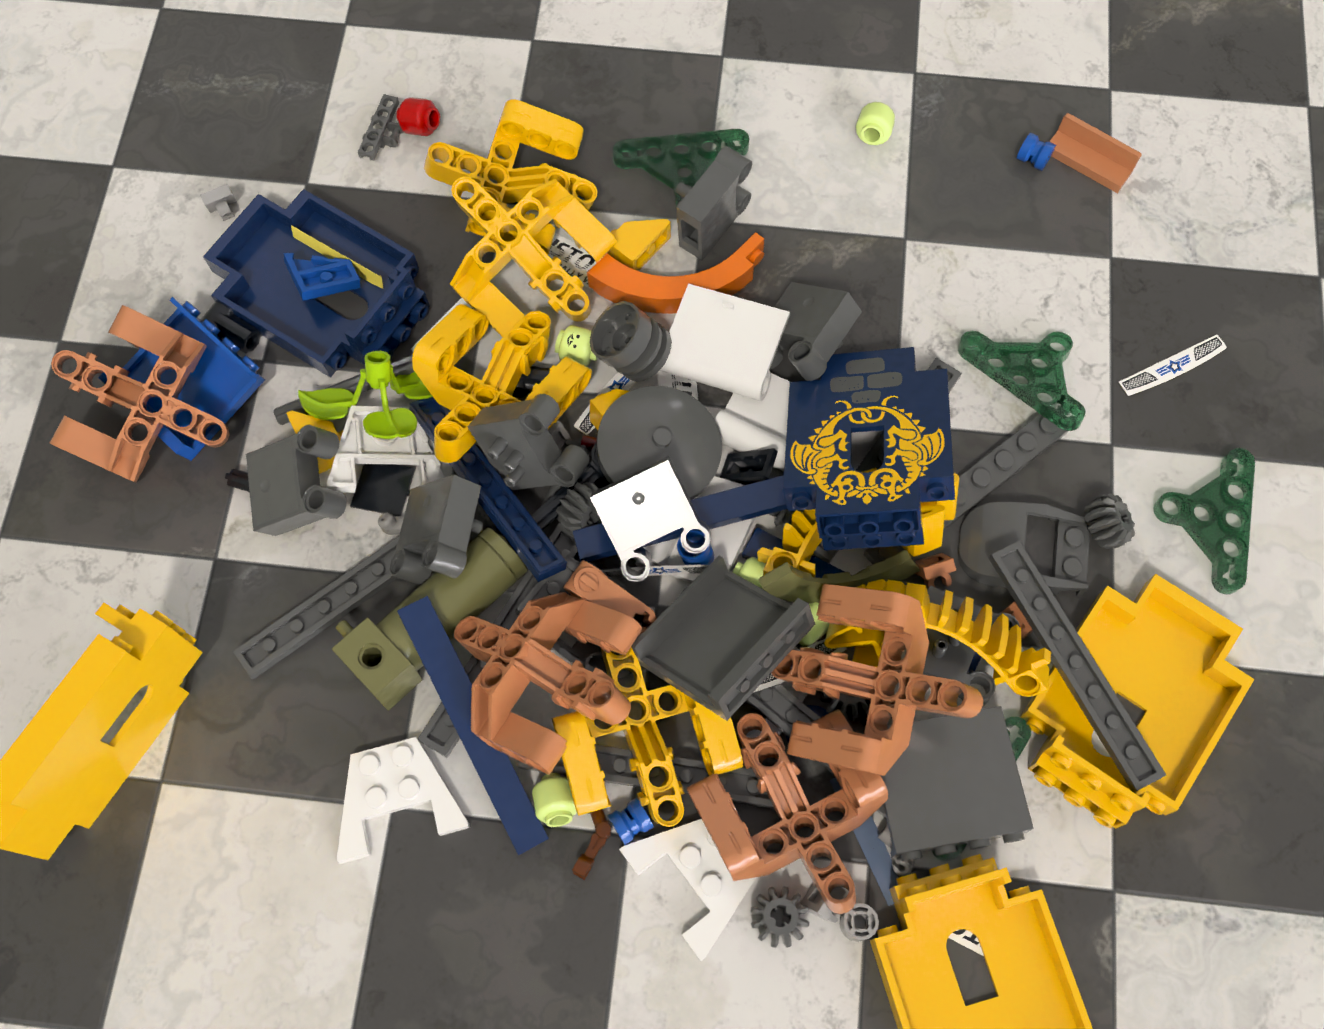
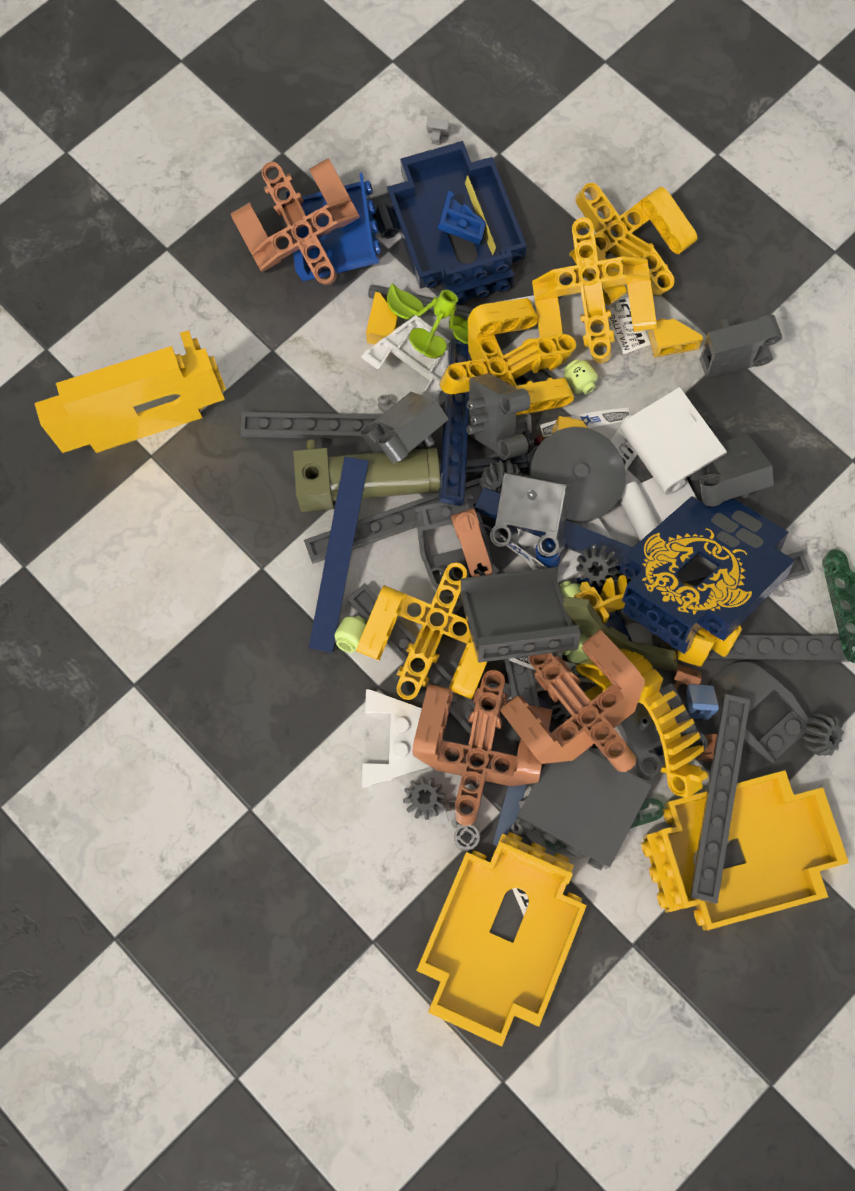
camera: 40 degrees right, 5 degrees up
dark grey piece [225,425,347,536] -> none
white wing [337,737,470,864] -> none
black piece [350,464,415,516] -> none
dark grey piece [358,94,403,161] -> none
red head [396,97,440,136] -> none
nougat piece [454,592,642,775] -> none
reddish brown piece [572,809,611,881] -> none
orange arch [587,232,764,314] -> none
dark grey wheel [590,301,672,382] -> none
blue wheel [607,797,654,845] -> none
clear green beam [613,129,749,206] -> none
black slope [720,448,778,485] -> none
none -> dark grey gear [576,544,619,587]
none -> medium blue slope [685,684,719,720]

